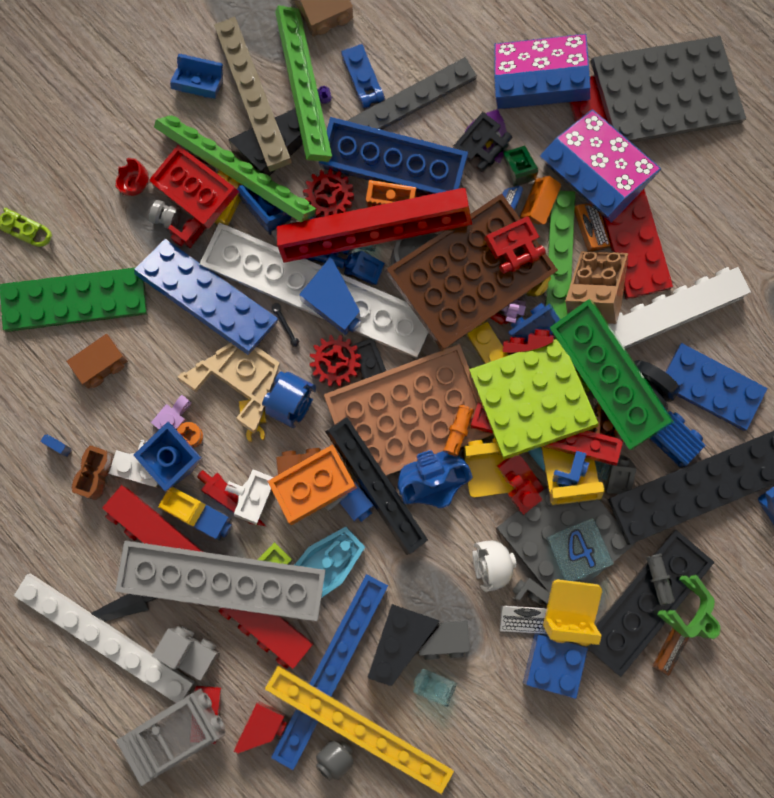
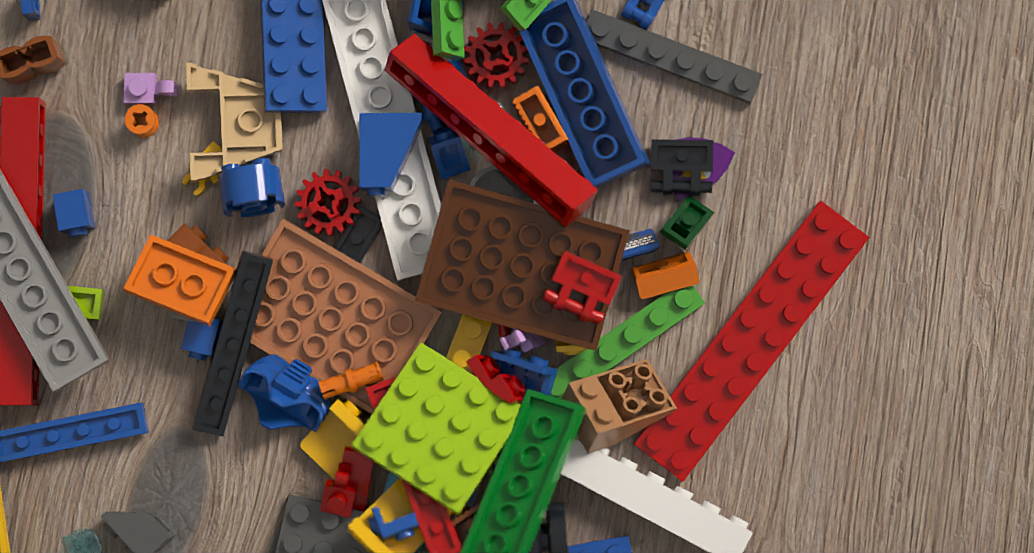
camera: 60 degrees right, 5 degrees up
white plate [109,440,158,488] -> none
blue slope [133,421,201,492] -> none
yellow tile [158,487,206,527] -> none
red bar [197,470,266,526] -> none
white plate [225,469,273,525] -> none
black hinge [272,303,300,347] -> none
medium azure piece [295,526,366,597] -> none
black wedge [367,604,440,687] -> none
white cylinder [472,541,516,592] -> none
slope [495,34,590,109] -> none
slope [540,109,662,223] -> none
slope [574,203,611,252] -> none
dark grey plate [590,36,747,143] -> none

